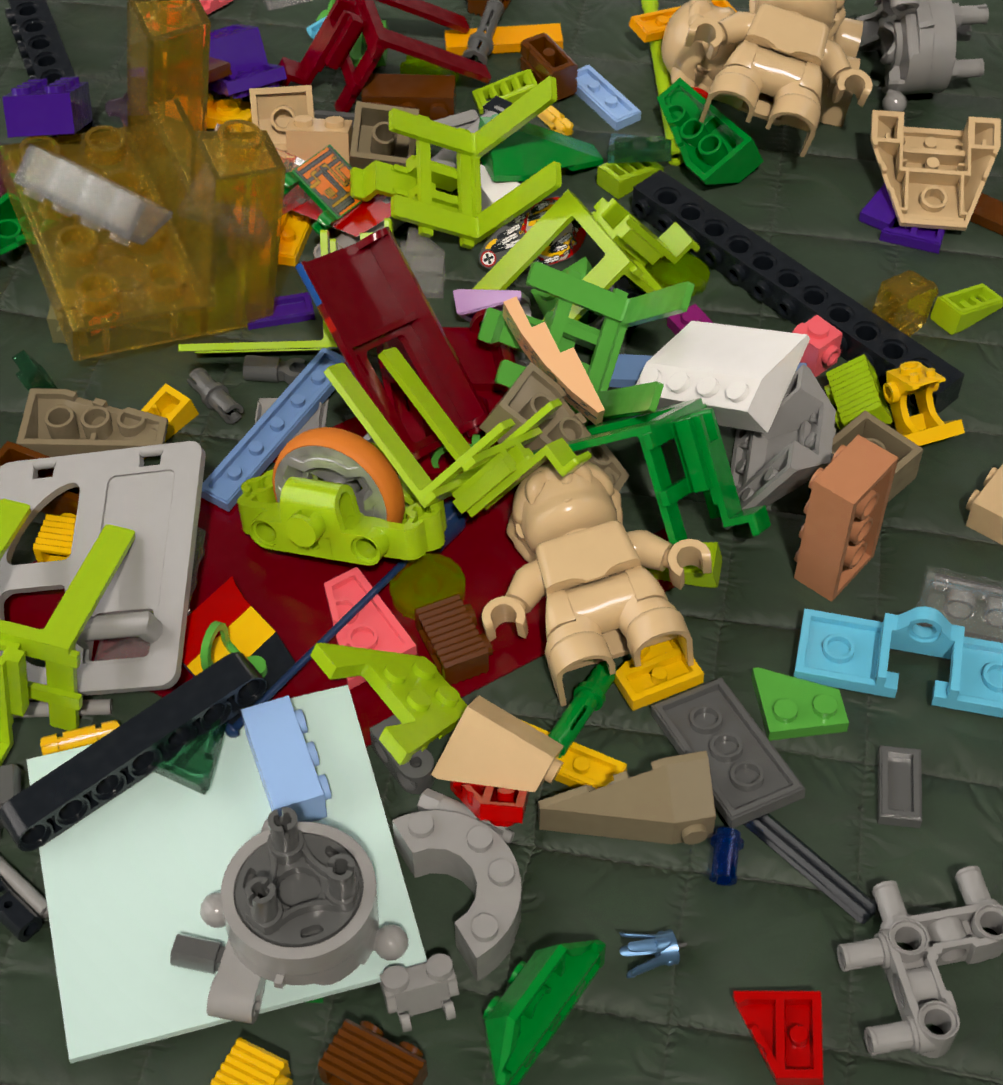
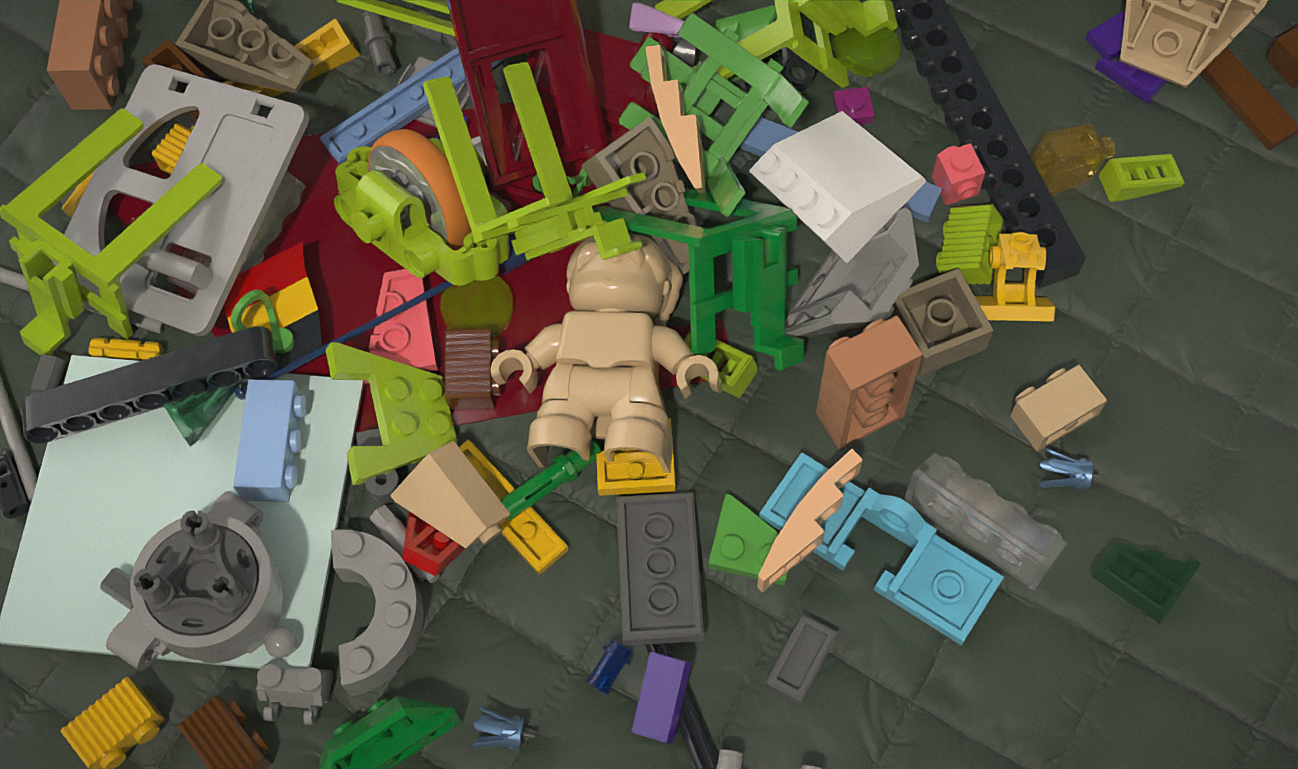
camera: 25 degrees right, 15 degrees up
dark tan wedge [538,751,716,845] -> none
none -> dark purple tile [631,652,692,743]
none -> light nougat slope [757,449,863,592]

